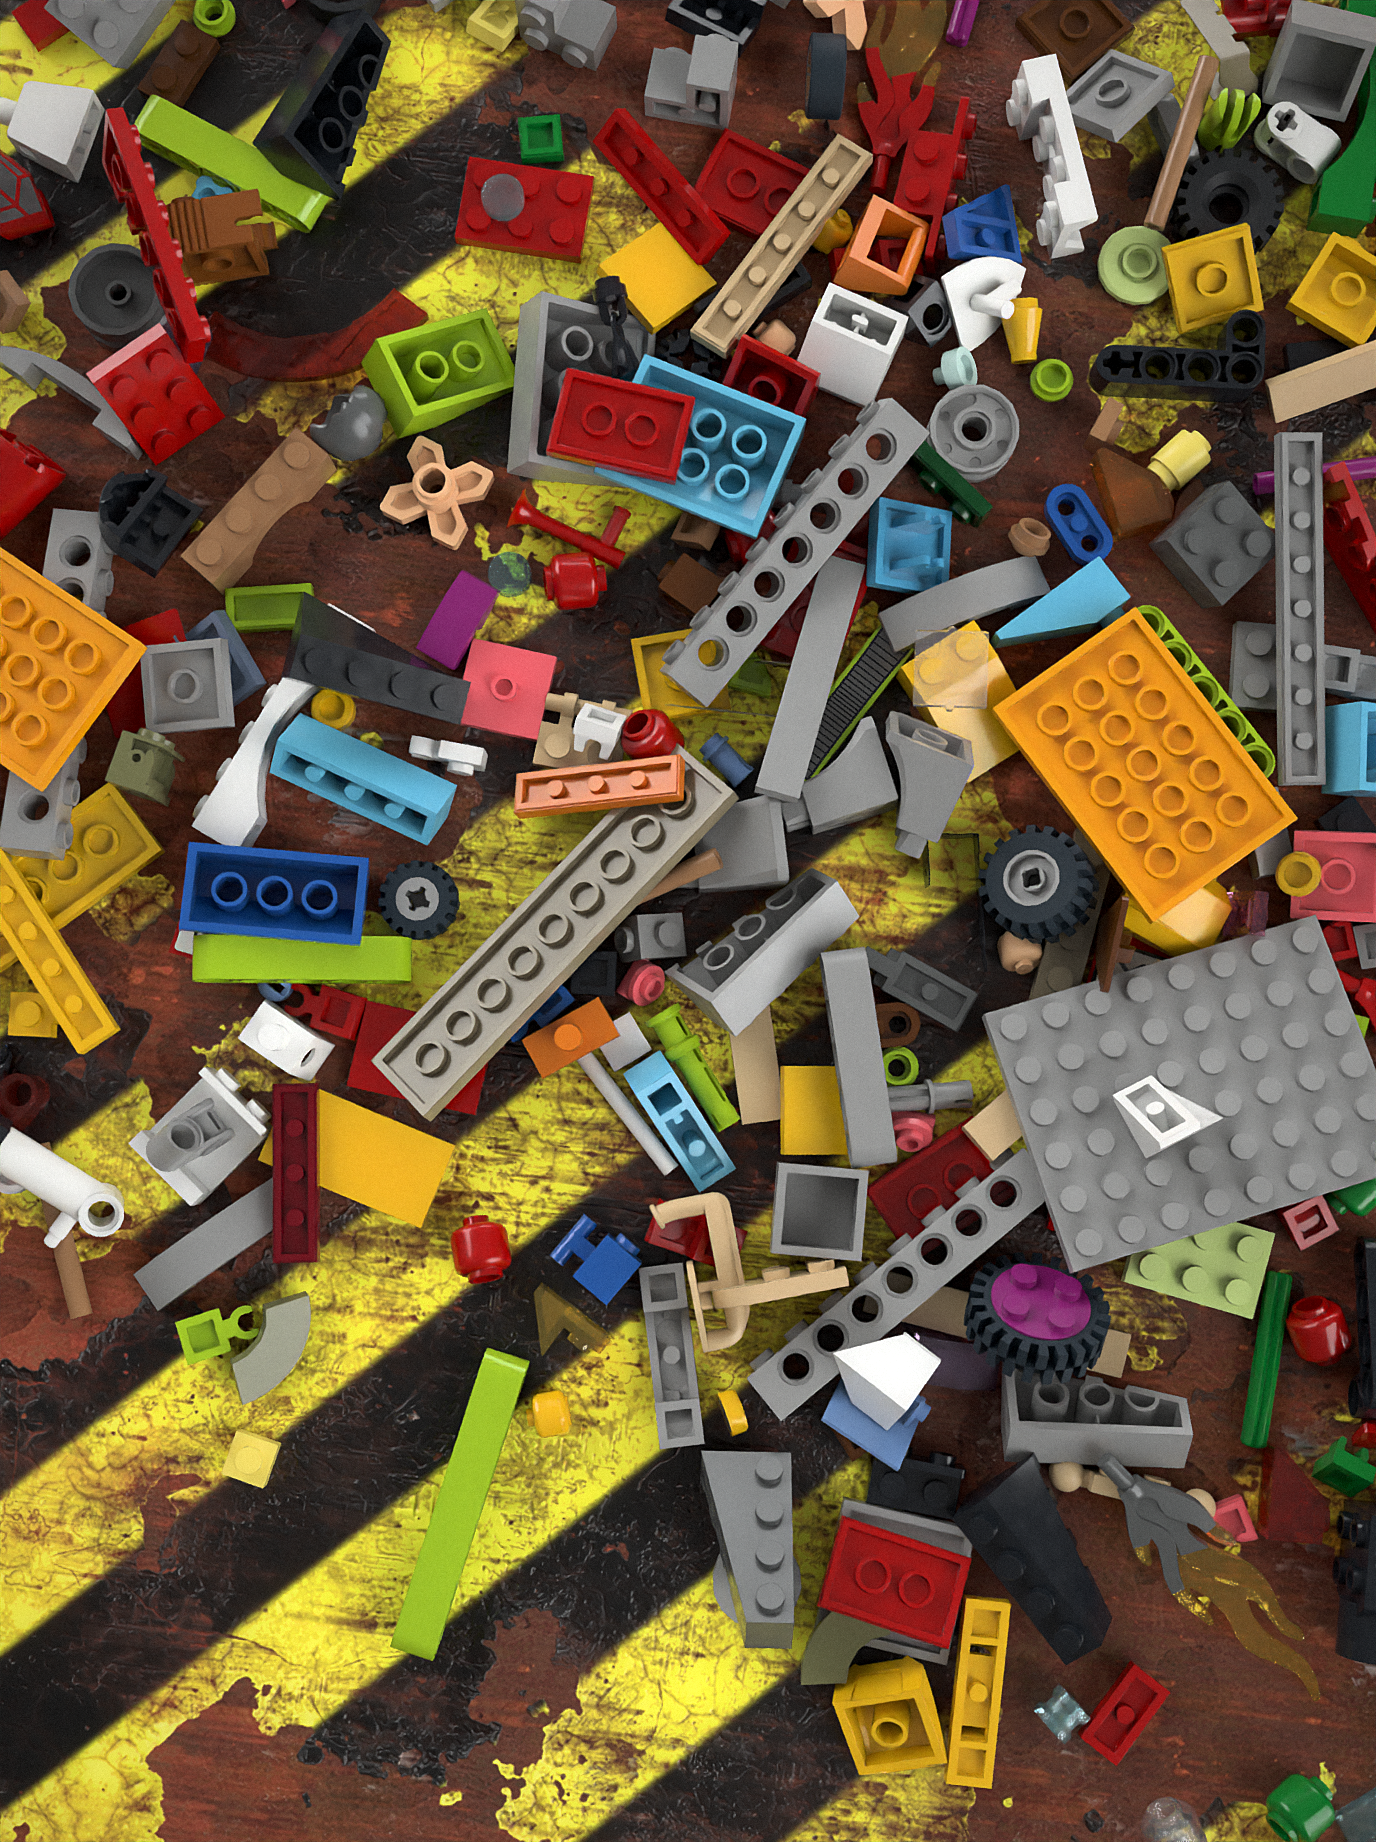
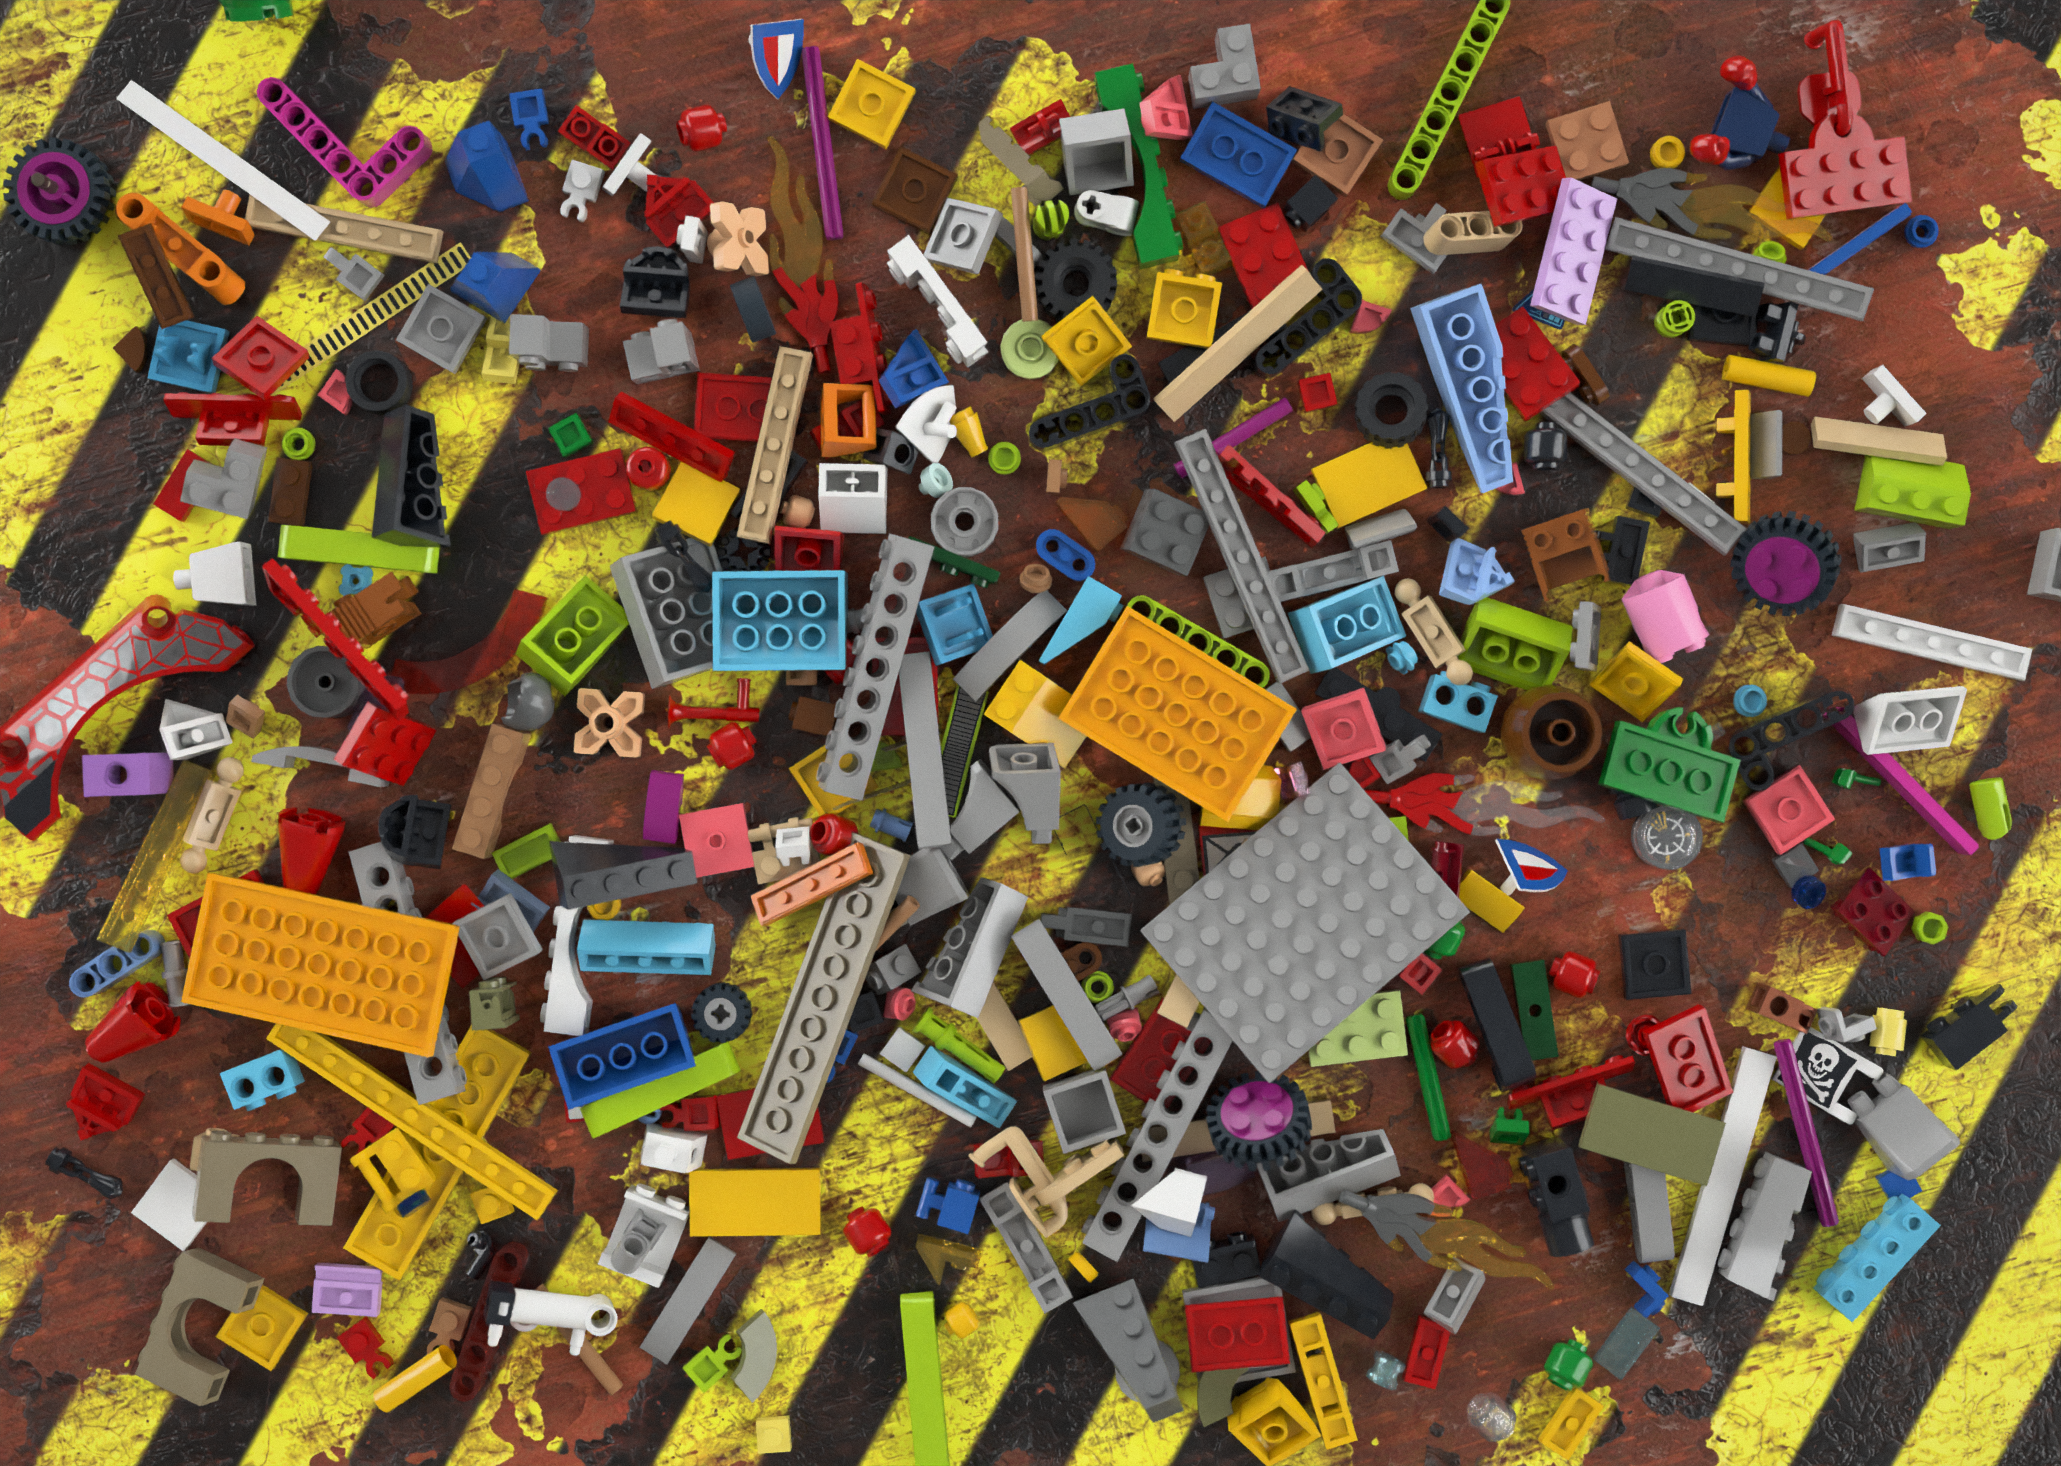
camera: 20 degrees left, 5 degrees up
dark red tile [272,1083,320,1263] -> none
white plate [409,735,488,776] -> none
clear light blue tile [488,552,532,597] -> none
orange tile [522,997,621,1079] -> none
red tile [546,367,695,485] -> none
yellow piece [812,209,853,254] -> none
clear piece [913,626,989,712] -> none
reddish brown piece [1093,896,1136,993] -> none
white slope [1113,1075,1223,1158] -> none
light yellow brick [1145,430,1211,494] -> none
yellow tile [1275,851,1322,897] -> none
none -> red head [626,446,671,491]
none -> light grey slope [1424,1257,1485,1334]

